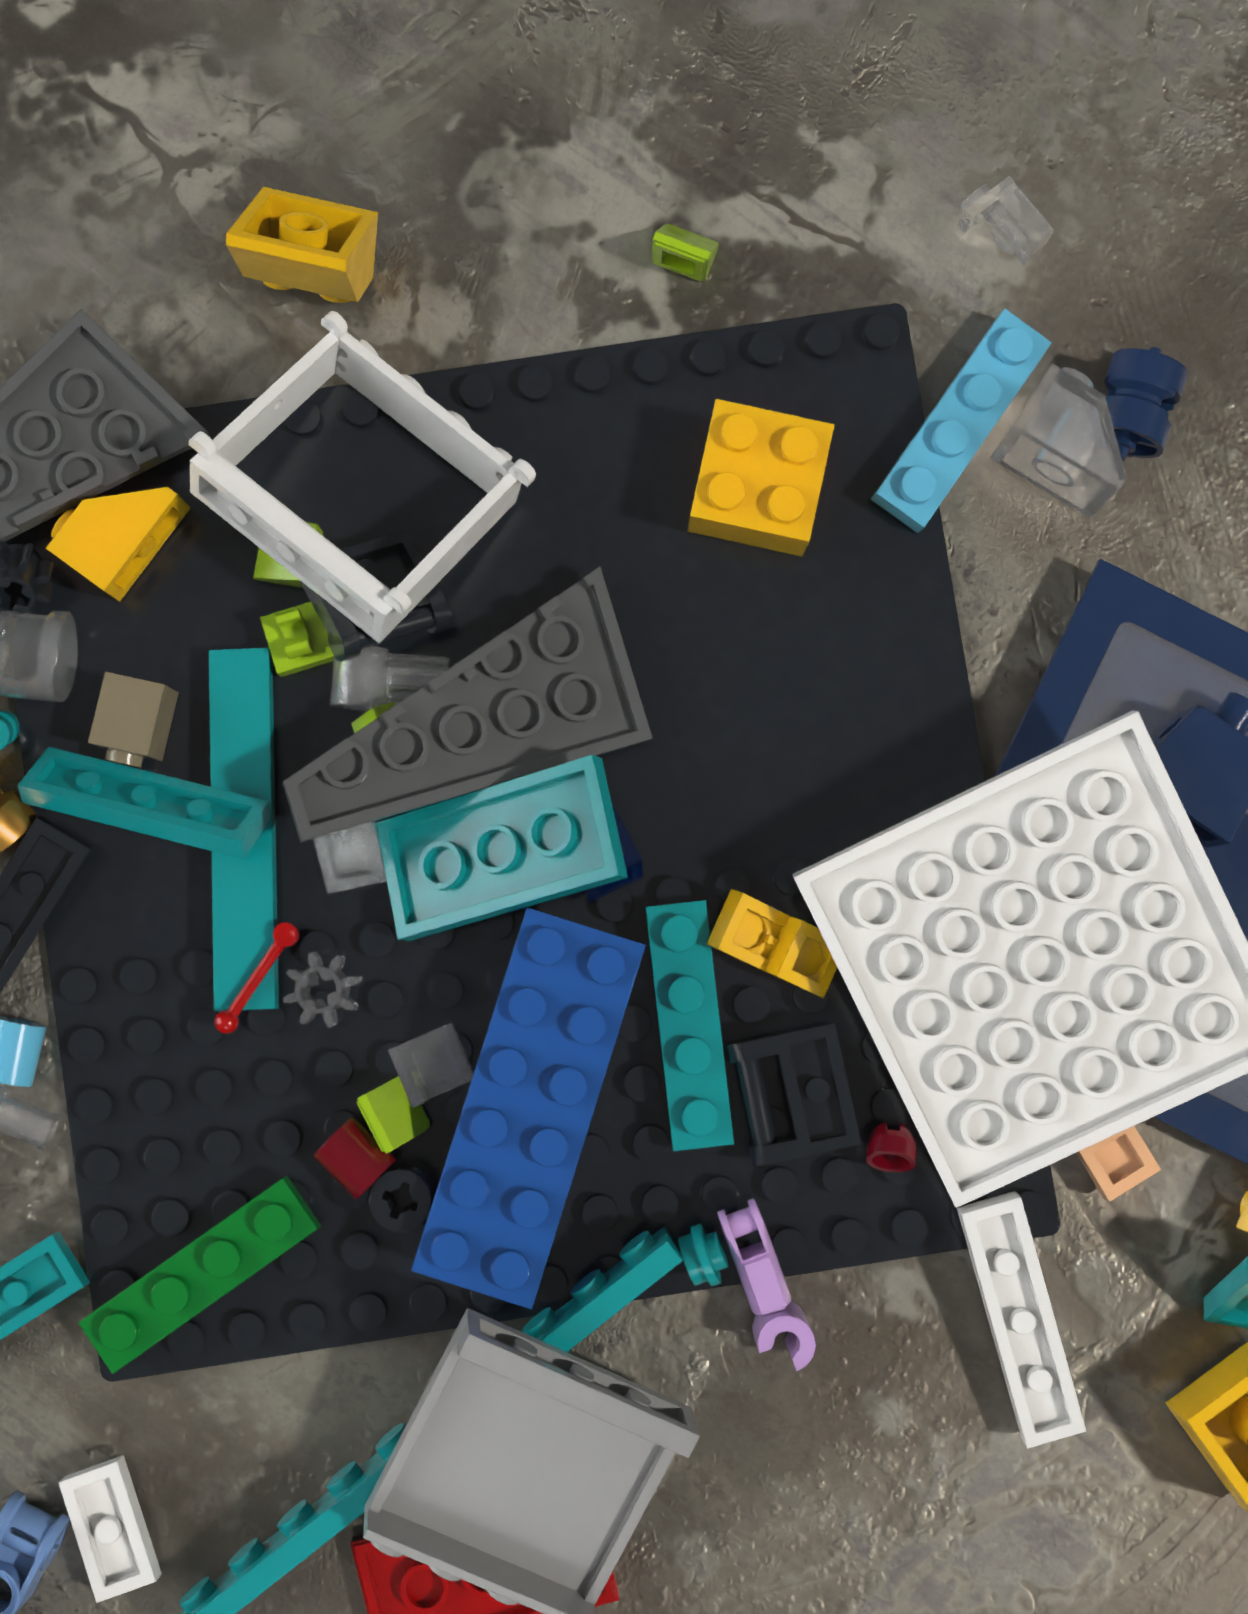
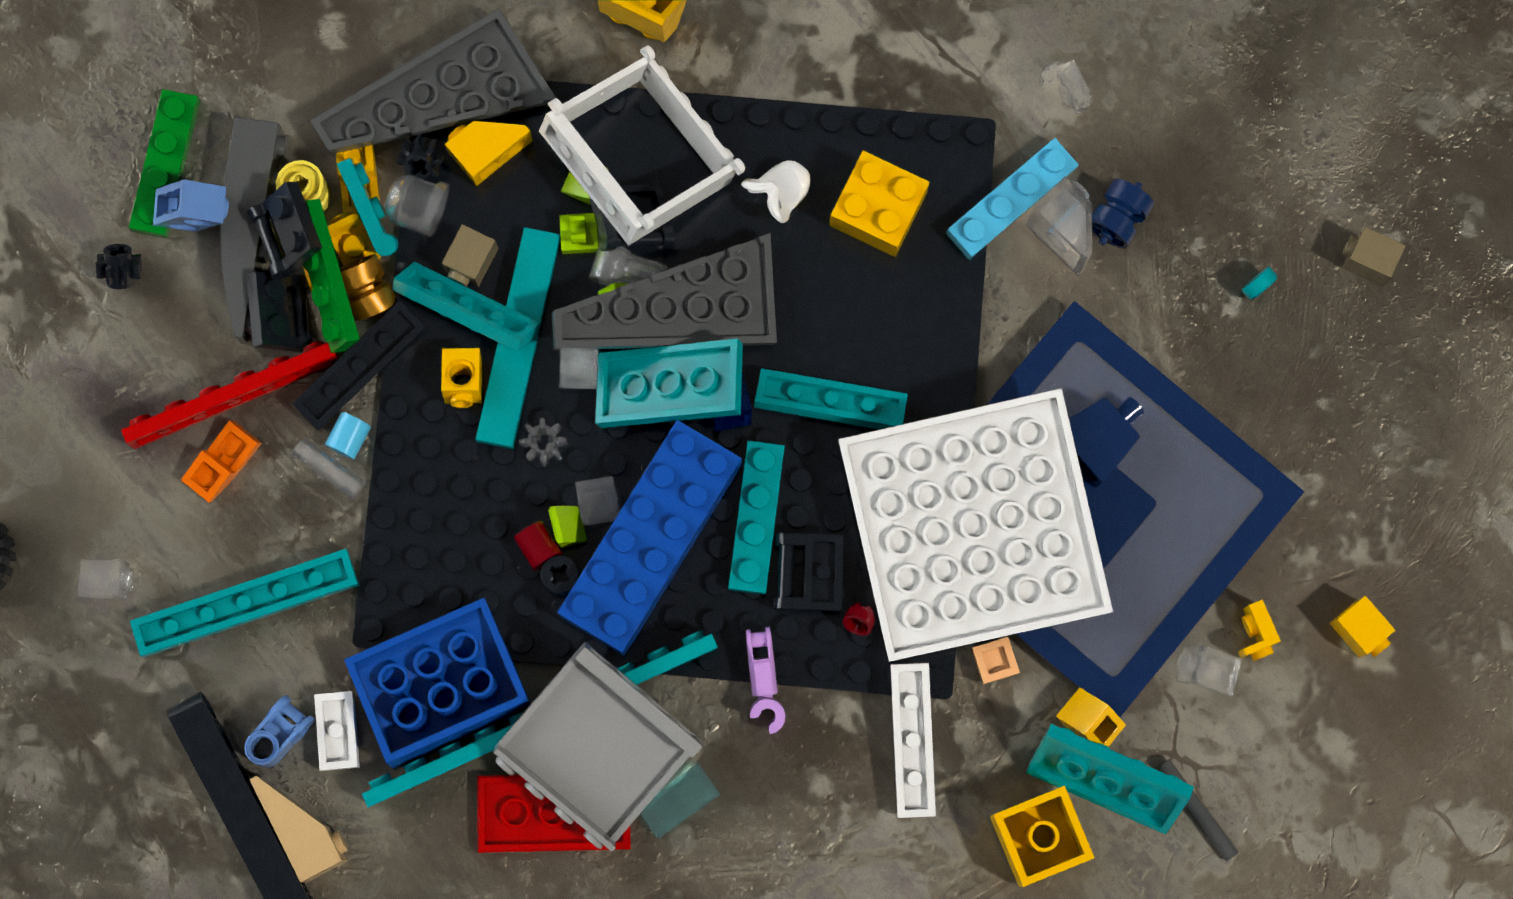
camera: 15 degrees right, 5 degrees down
green plate [78,1176,321,1374] -> none
red hinge [214,922,299,1034] -> none
lime slope [651,224,719,282] -> none
teal plate [678,1224,729,1286] -> none
yellow slope [706,889,837,998] -> none
none -> blue slope [344,598,531,770]
none -> yellow brick [441,348,482,408]
none -> clear light blue tile [640,763,720,839]
none -> white piece [741,160,810,223]
none -> teal plate [754,368,908,430]

